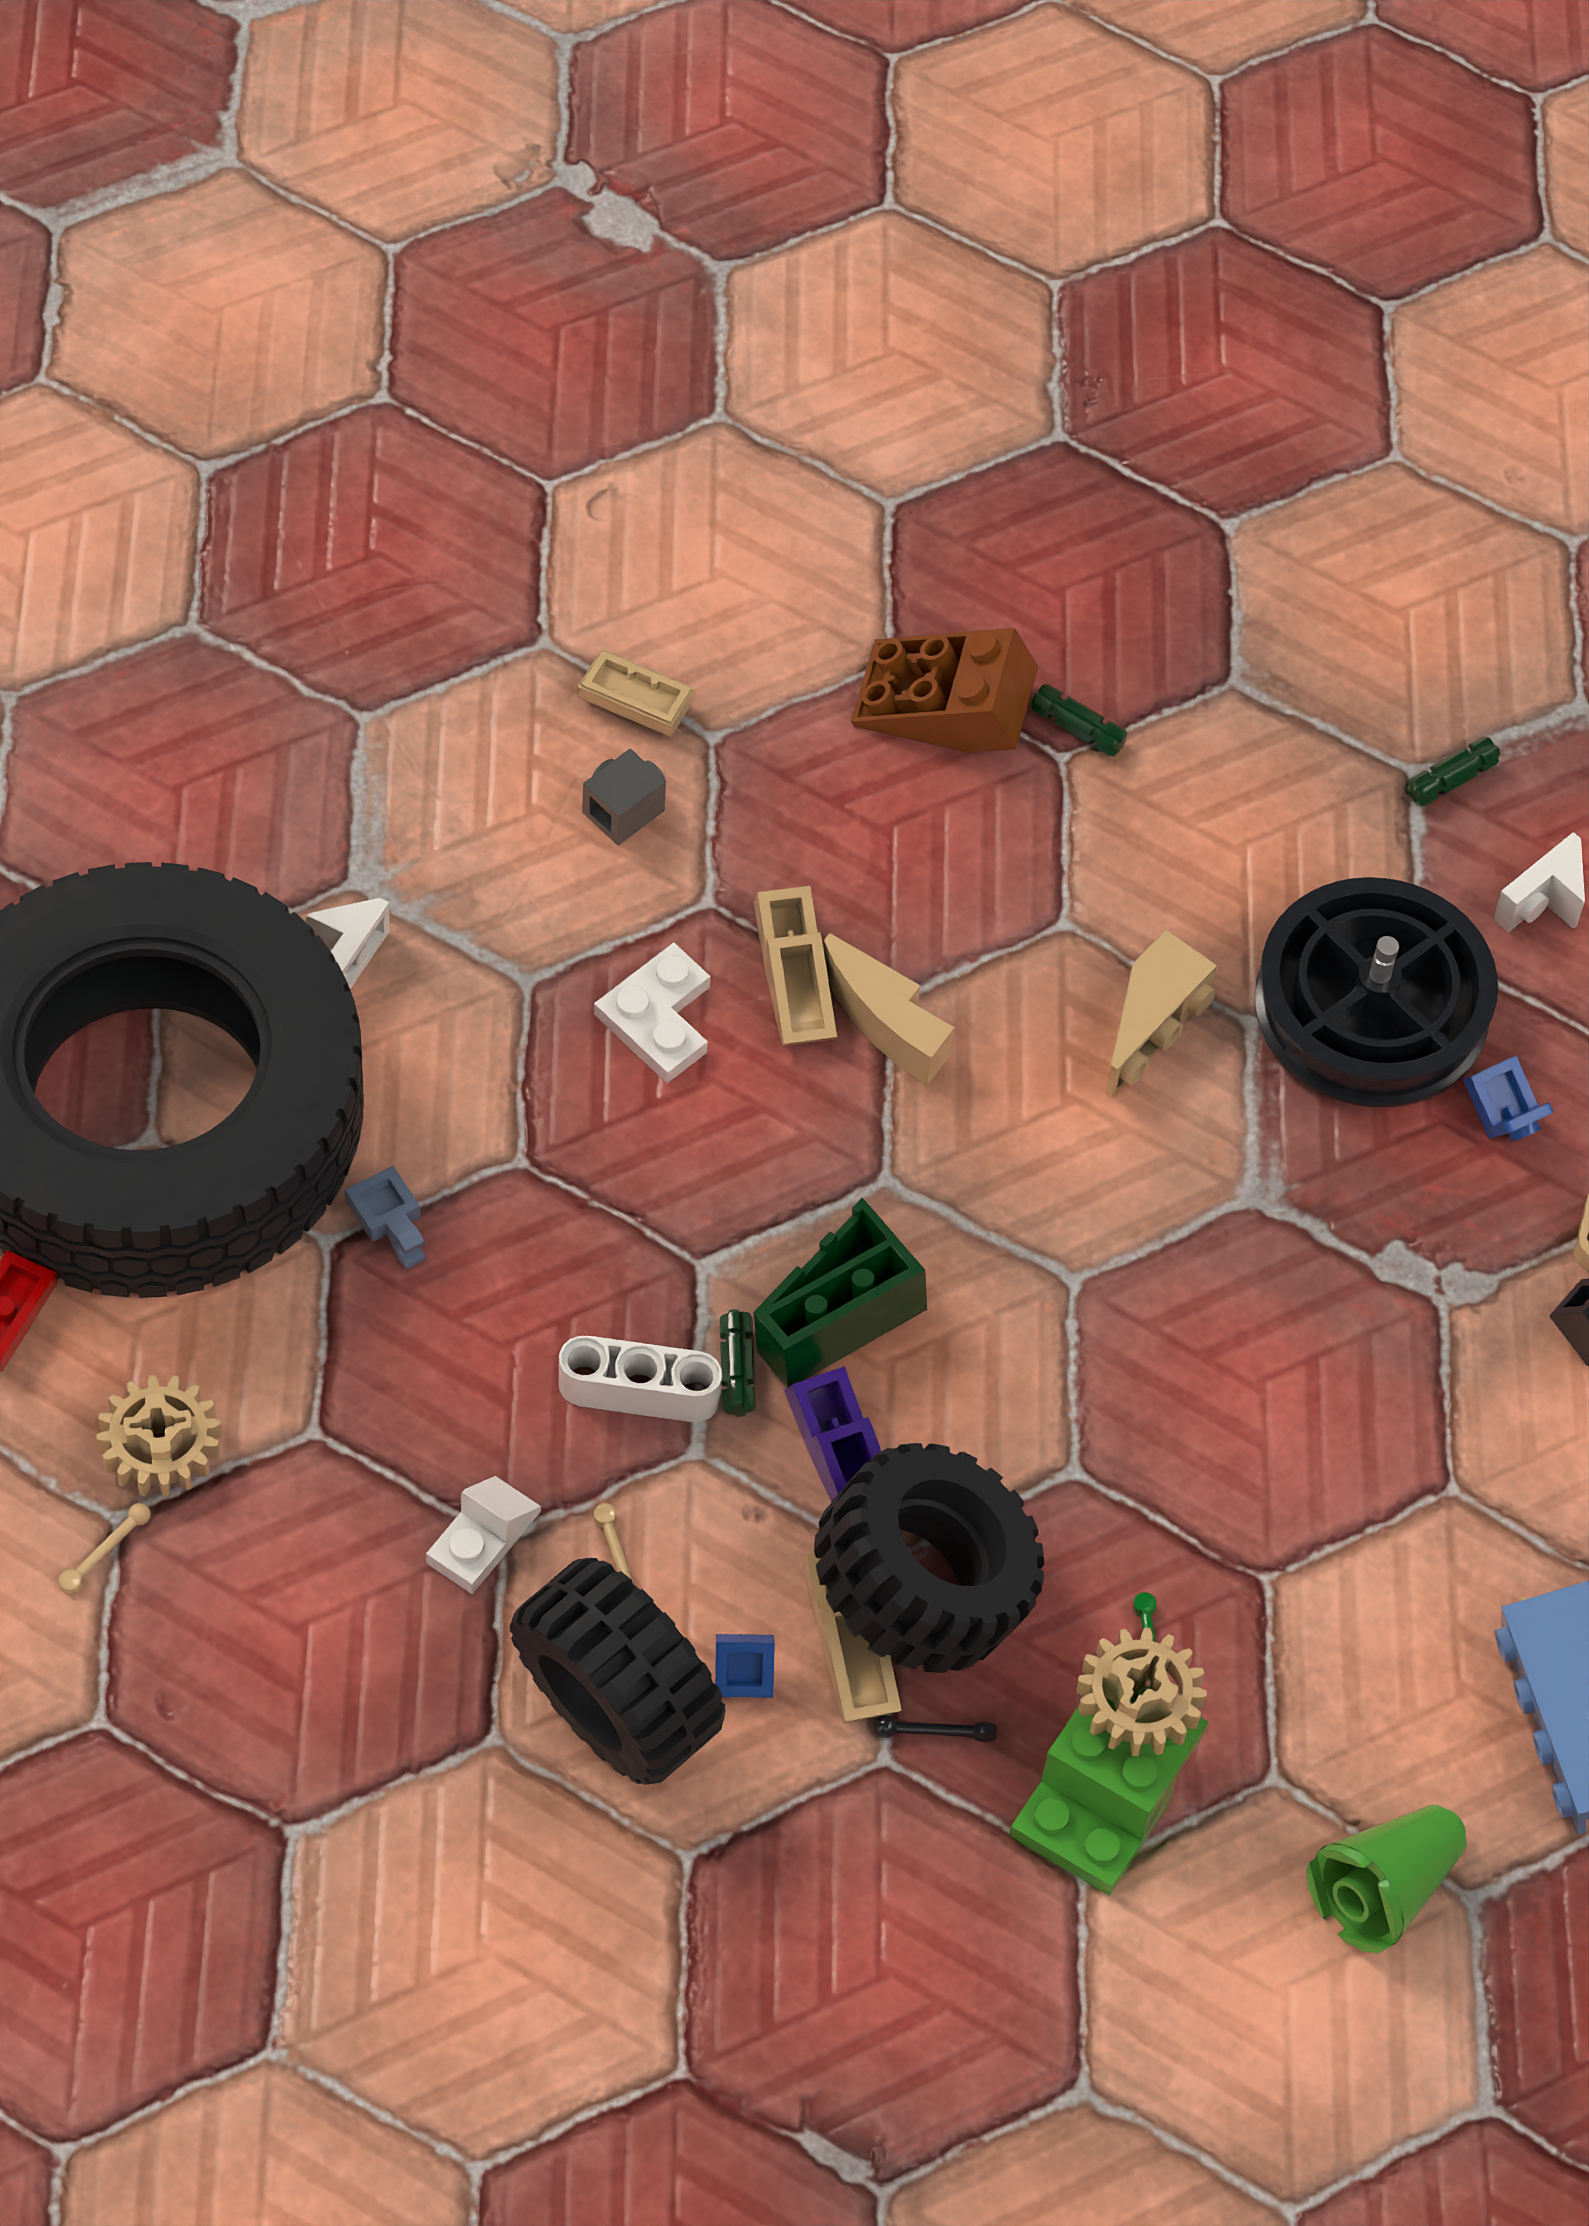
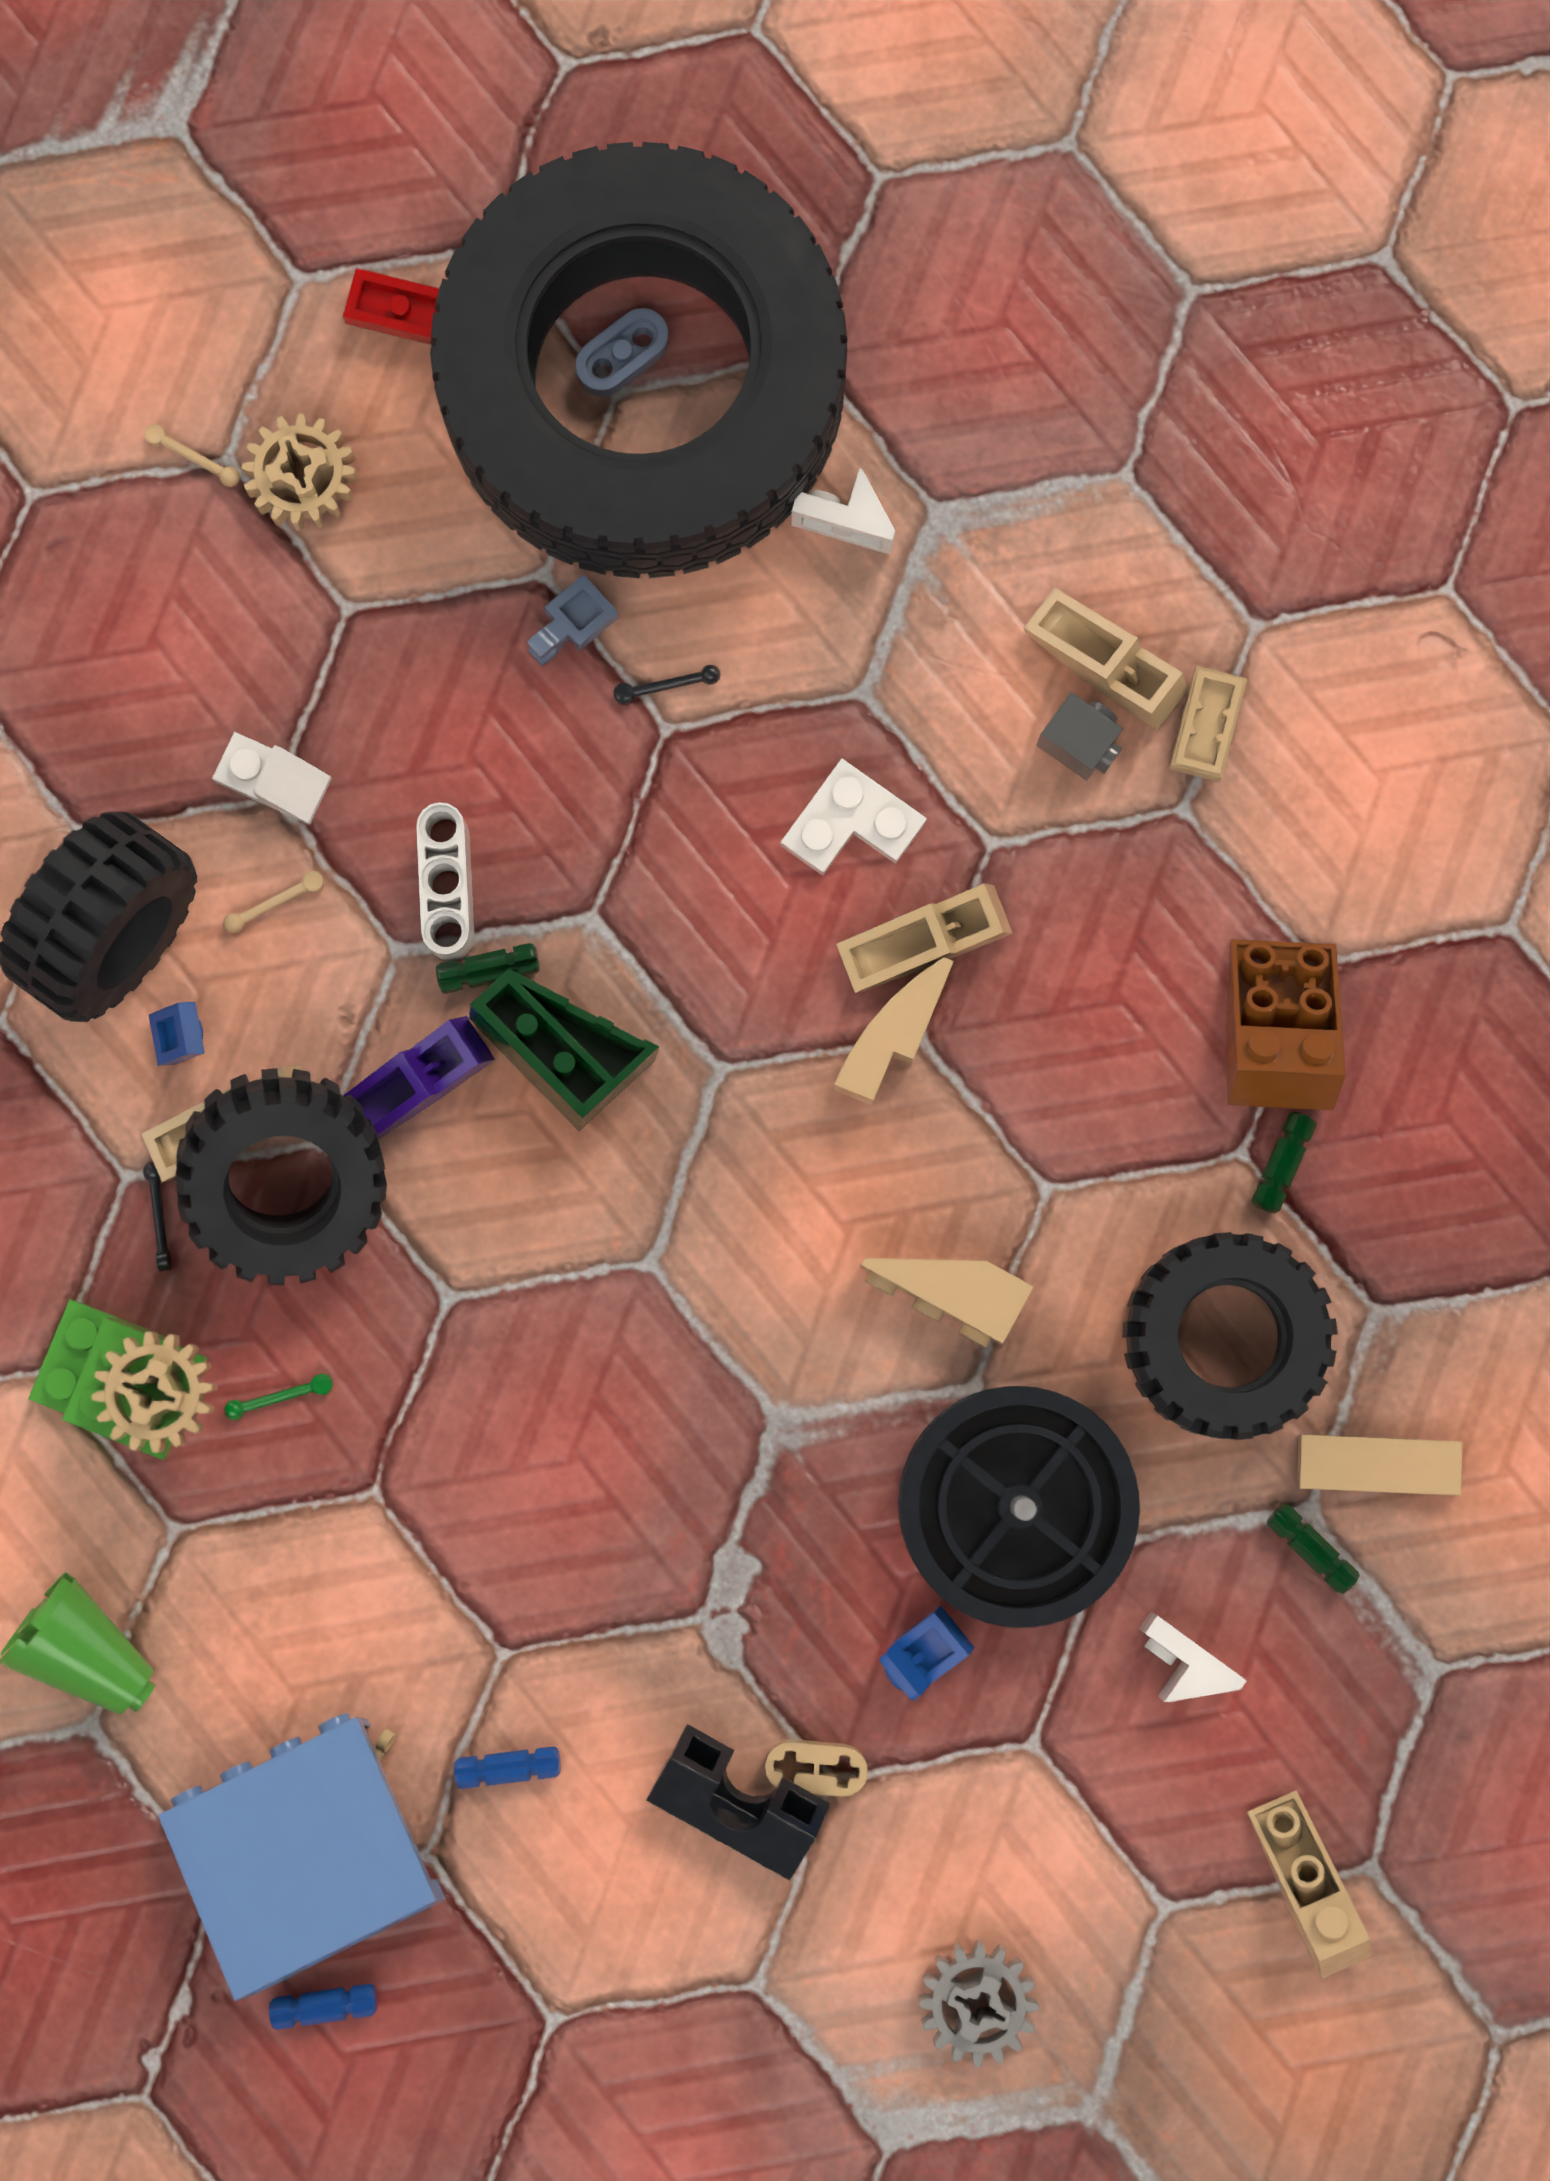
camera: 85 degrees right, 25 degrees up
none -> blue axle [454,1746,561,1789]
none -> sand blue plate [575,308,669,397]
none -> black hinge [614,664,721,705]
none -> tan slope [1024,588,1188,730]
none -> black tyre [1122,1232,1338,1440]
none -> tan tile [1297,1434,1462,1496]

